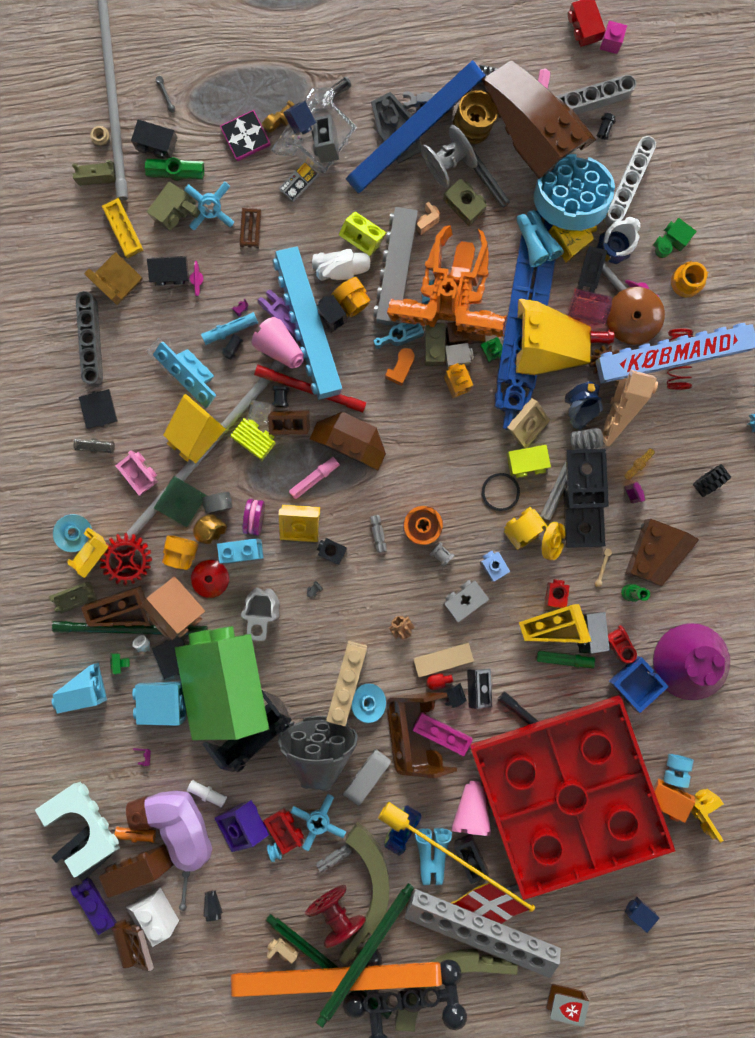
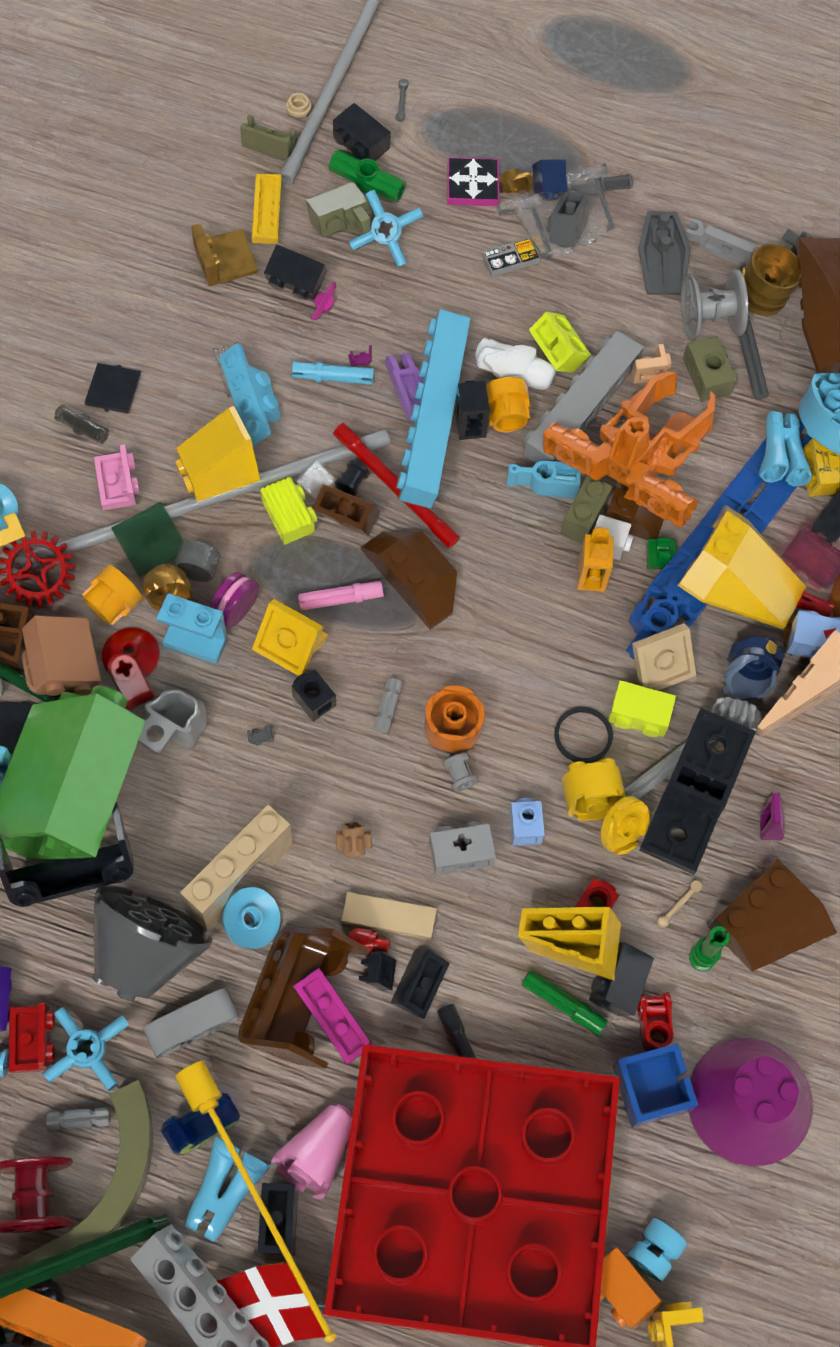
camera: 20 degrees right, 20 degrees down
dark grey beam [76,291,103,387] -> none
black pin [222,334,244,360] -> none
reddish brown tile [240,208,262,248] -> none
bright pink cone [252,317,304,368] -> none
blue beam [346,60,486,194] -> none
orange leg [385,348,415,386] -> none
clear yellow bar [624,448,655,481] -> none
none -> piece [107,653,154,711]

